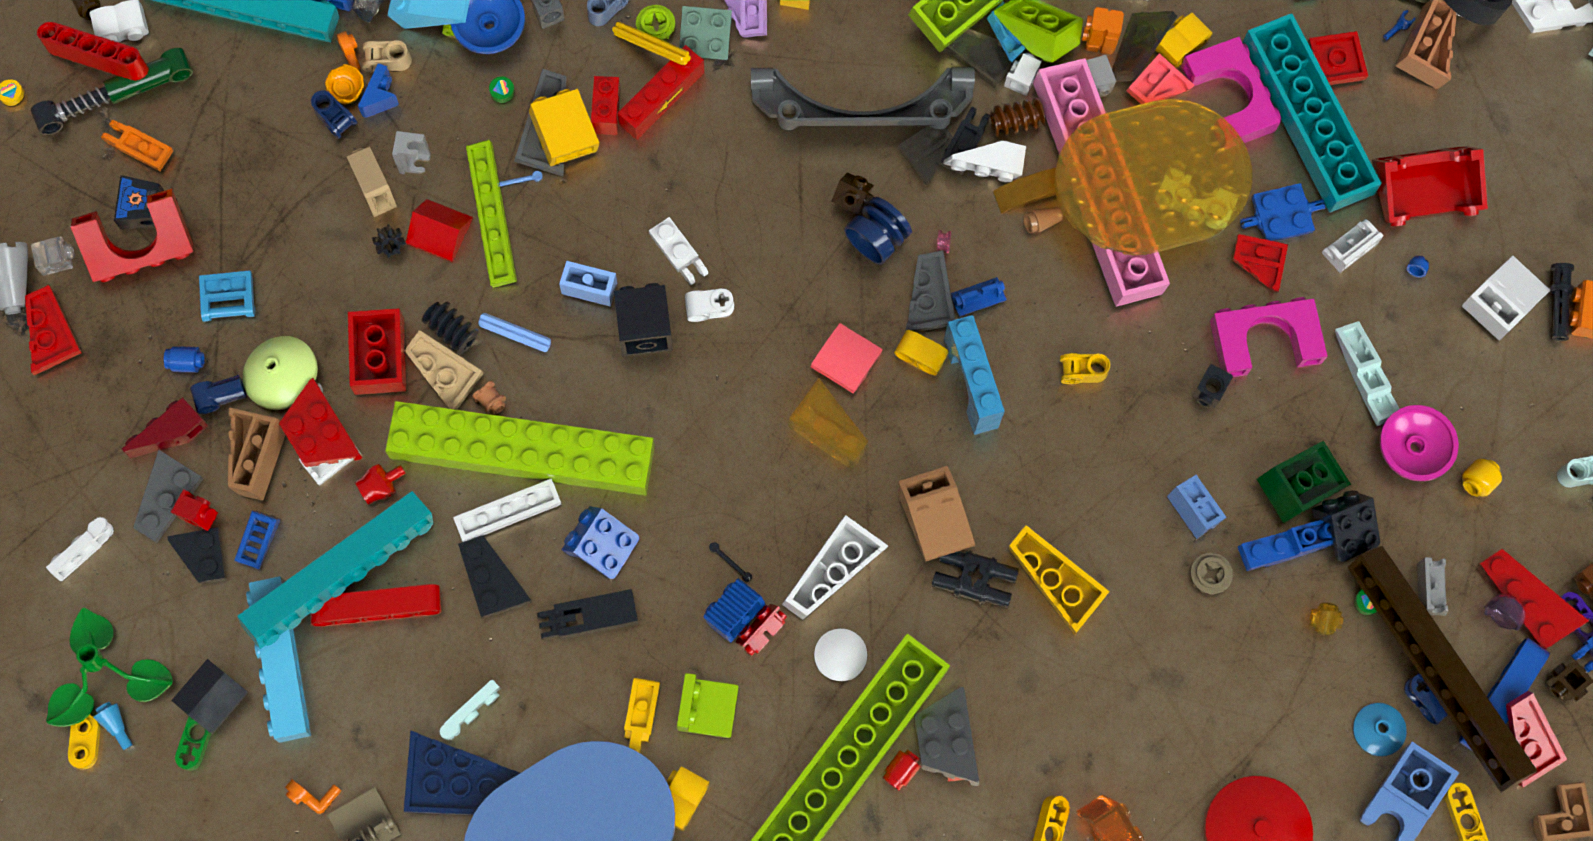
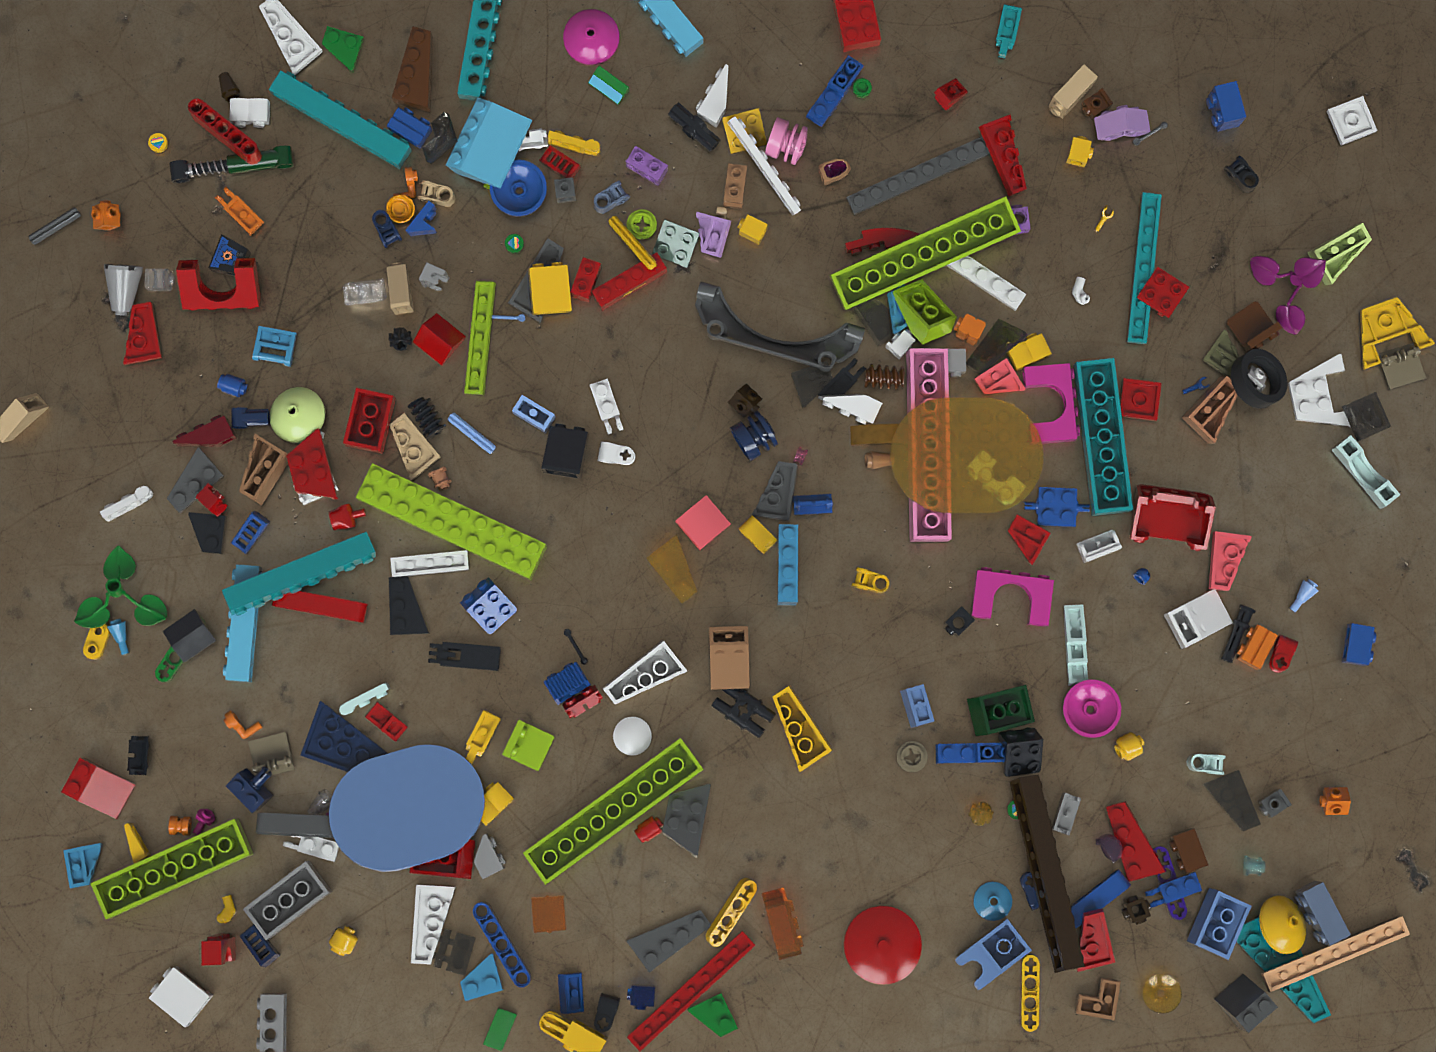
camera: 20 degrees right, 10 degrees up
none -> clear brick [343,279,387,305]
none -> red slope [365,702,408,742]
none -> coral wing [1208,531,1252,591]

